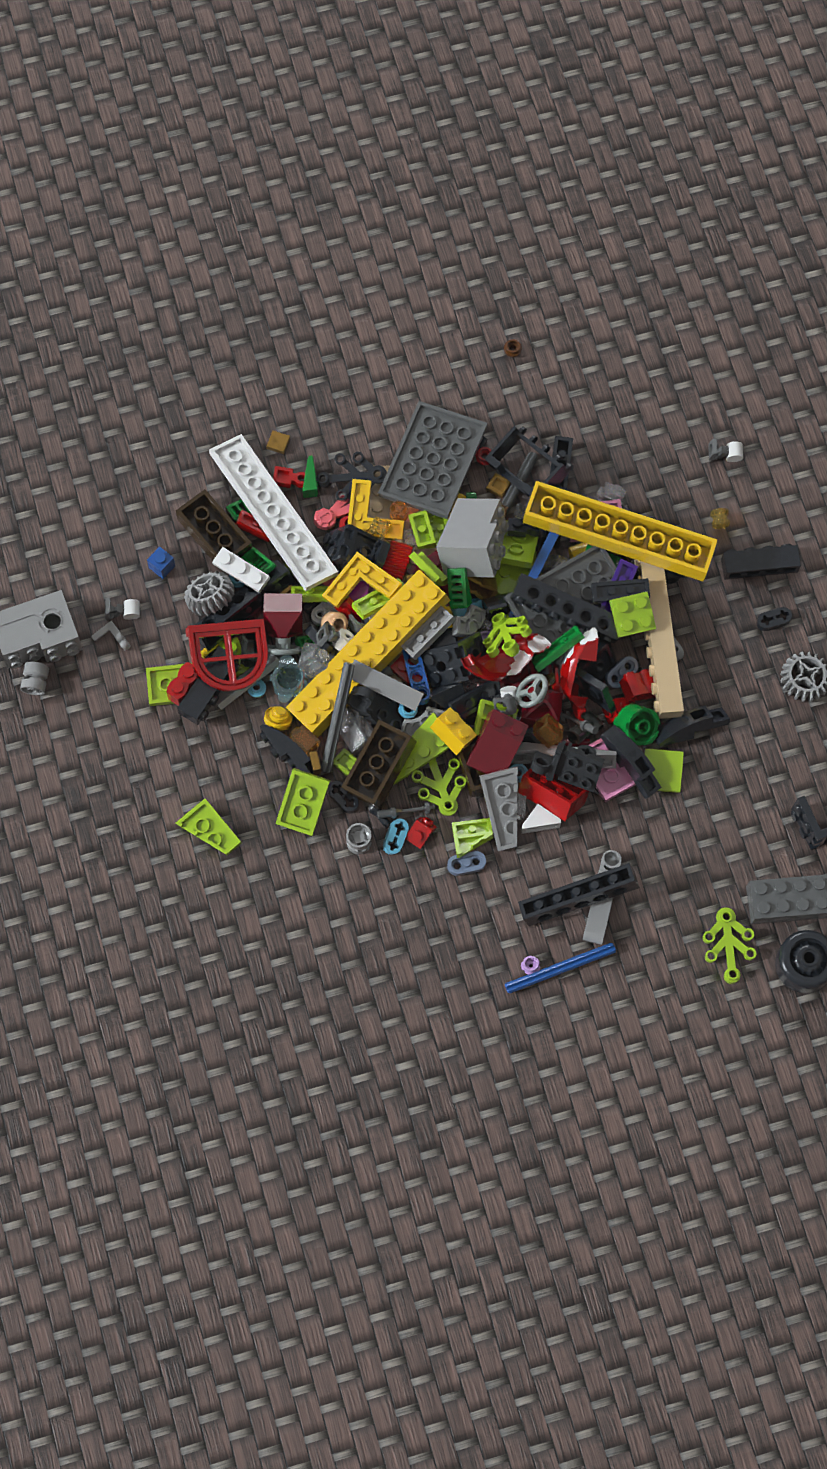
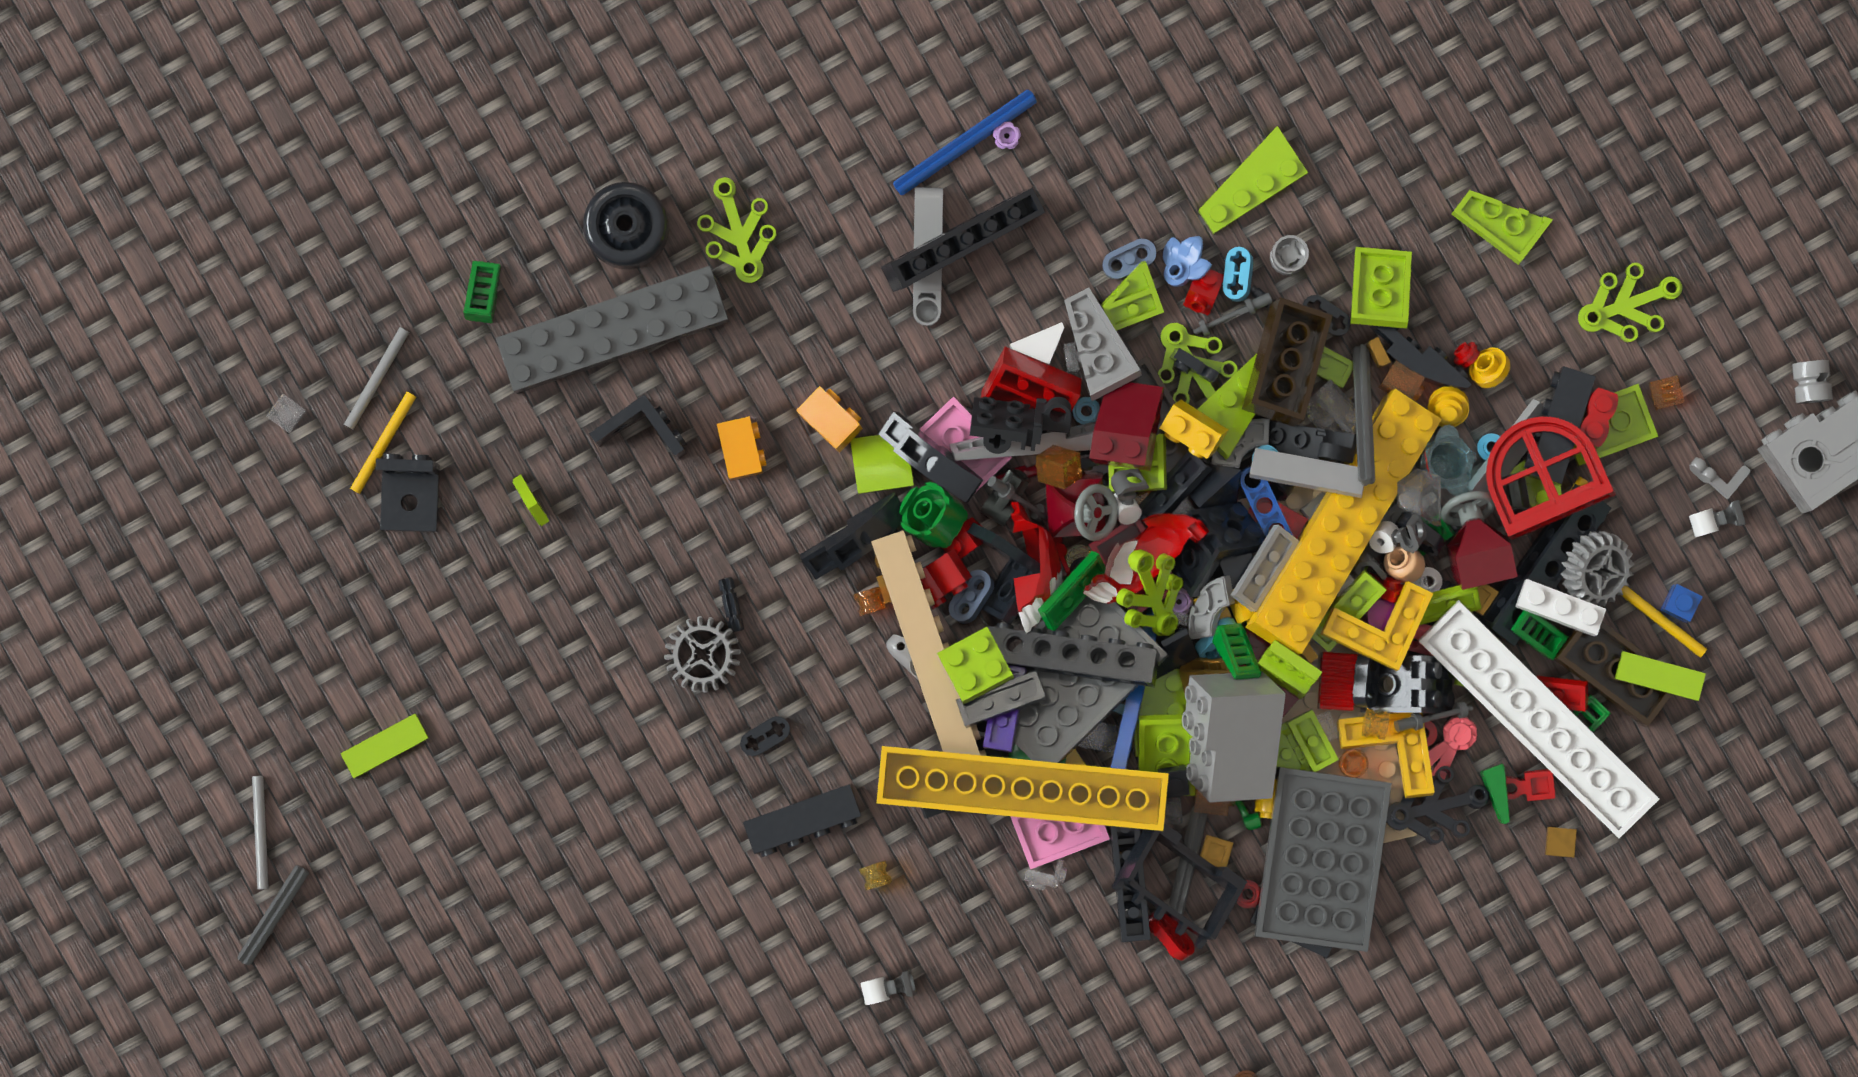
camera: 170 degrees right, 15 degrees up
none -> light orange brick [717,416,767,481]
none -> black axle [718,577,744,633]
none -> light orange brick [796,386,863,453]
none -> clear orange wheel [853,587,886,616]
none -> red plate [1148,912,1195,961]
none -> medium blue plate [1162,236,1212,287]
none -> black plate [1170,348,1219,383]
none -> lime wing [1198,126,1308,235]
none -> dark grey piece [1394,702,1473,732]
none -> red plate [1454,342,1480,368]
none -> yellow plate [1469,348,1510,388]
none -> lime plant [1578,263,1682,343]
none -> lime tile [1615,651,1706,701]
none -> yellow bar [1621,586,1707,658]
none -> clear orange tile [1649,375,1685,410]

